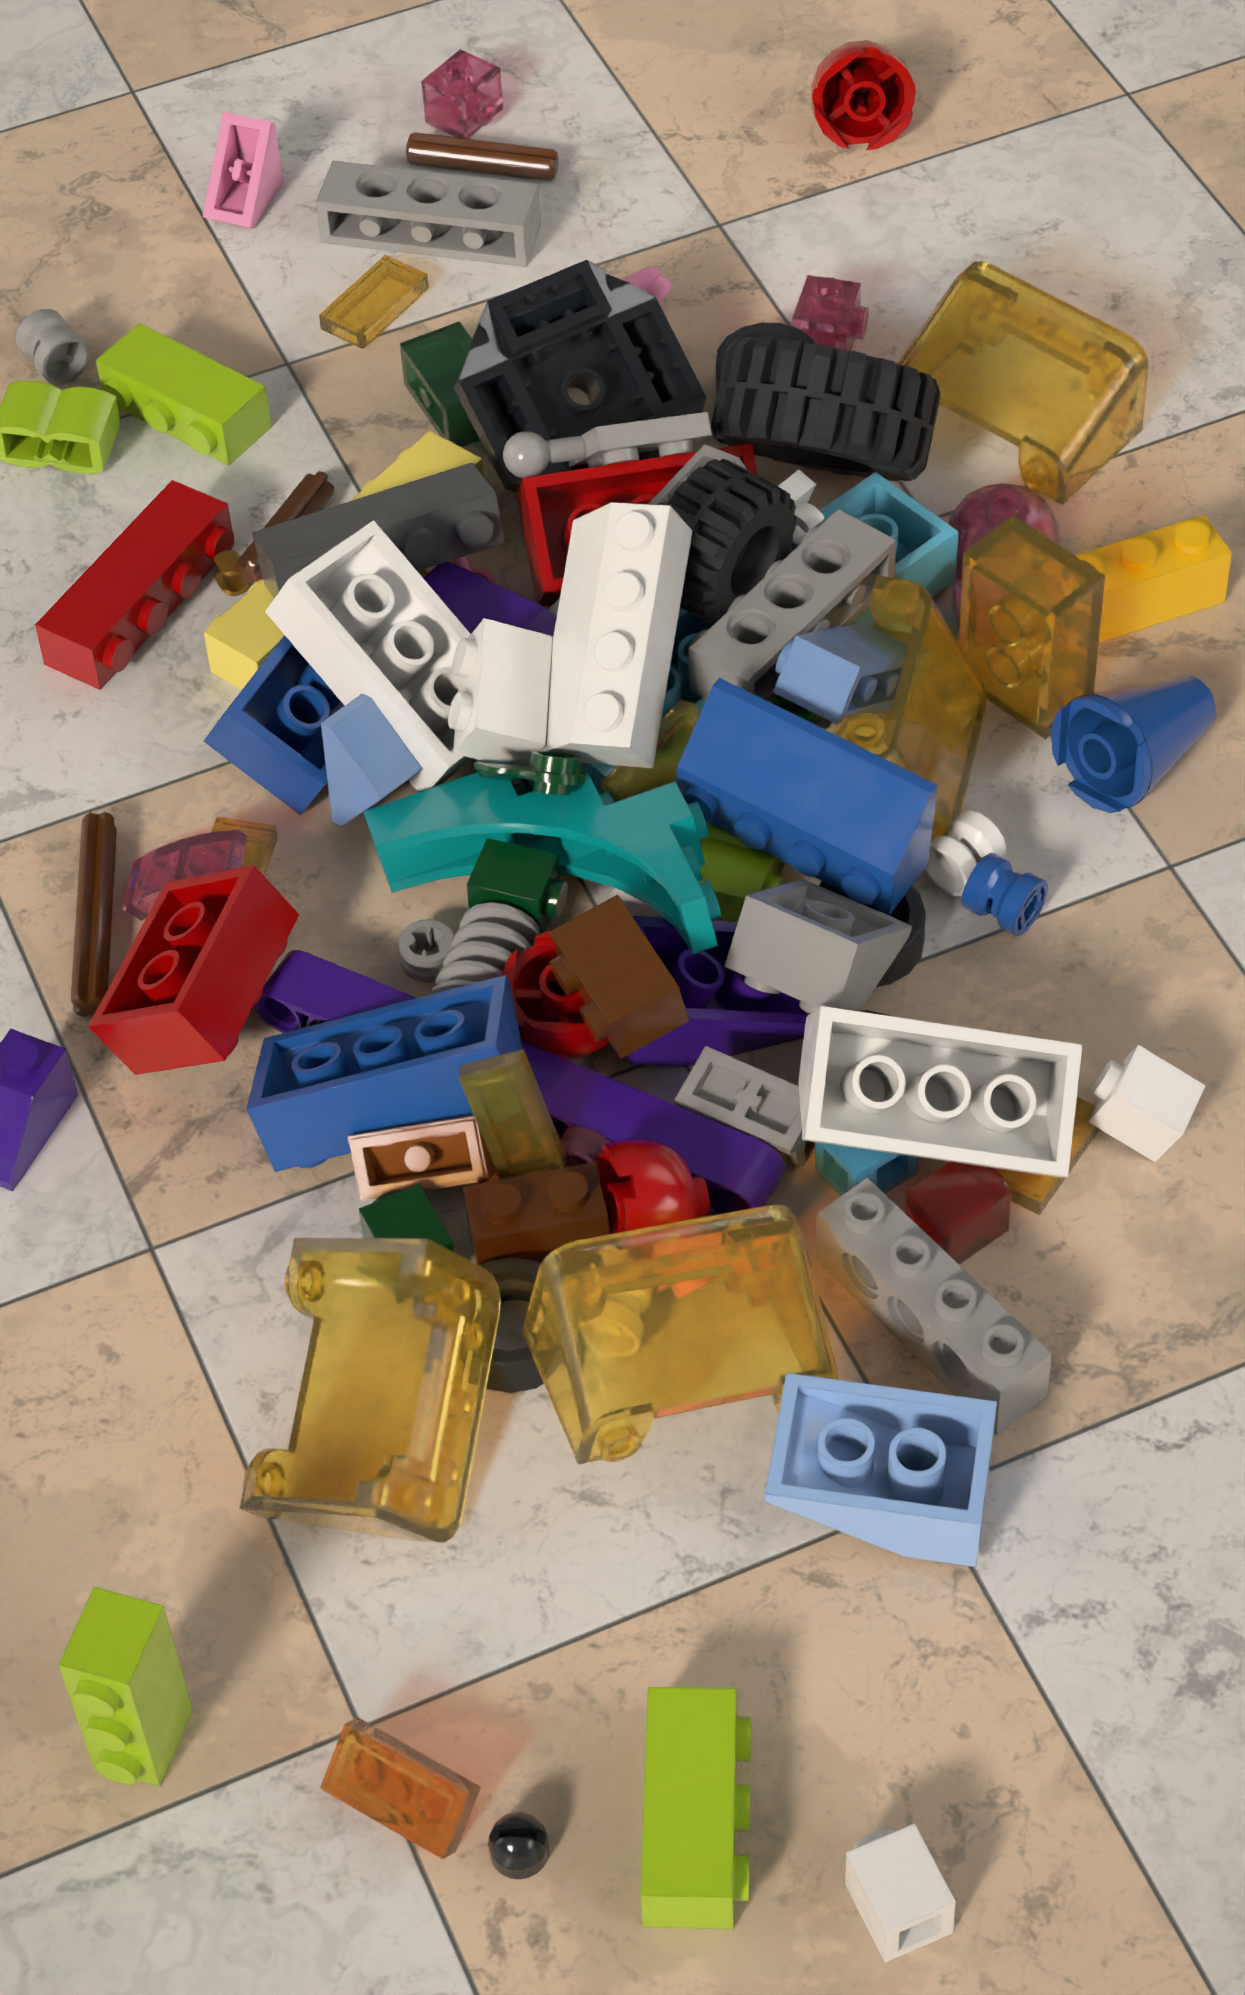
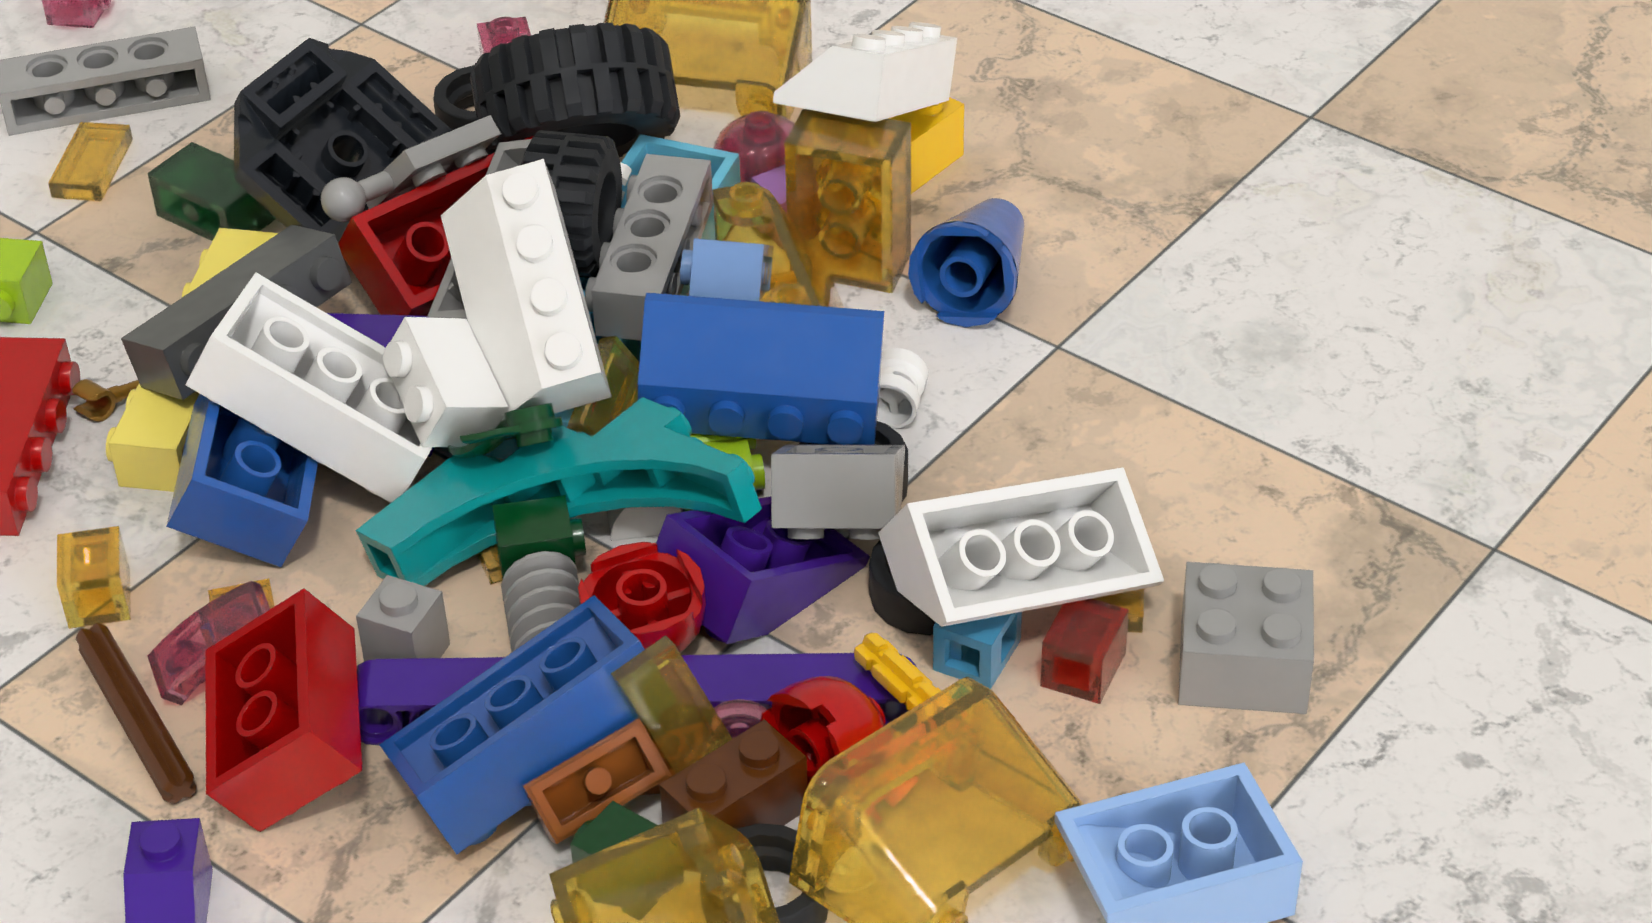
camera: 30 degrees left, 10 degrees down
reddish brown axle [235,471,334,586] -> none
medium blue slope [321,694,423,827] -> none
light grey bush [398,919,454,983] -> none
reddish brown axle [406,132,559,181] -> none
reddish brown brick [549,895,689,1059] -> none
light grey hinge [674,1046,807,1167] -> none
light grey brick [816,1178,1052,1436] -> none
blue wheel [961,853,1049,936] -> none
white brick [1088,1045,1206,1162] -> none
none -> clear yellow brick [57,526,131,629]
none -> light grey brick [356,575,450,661]
none -> white slope [773,22,957,122]
none -> yellow axle [854,632,951,727]
none -> light grey brick [1178,562,1314,714]

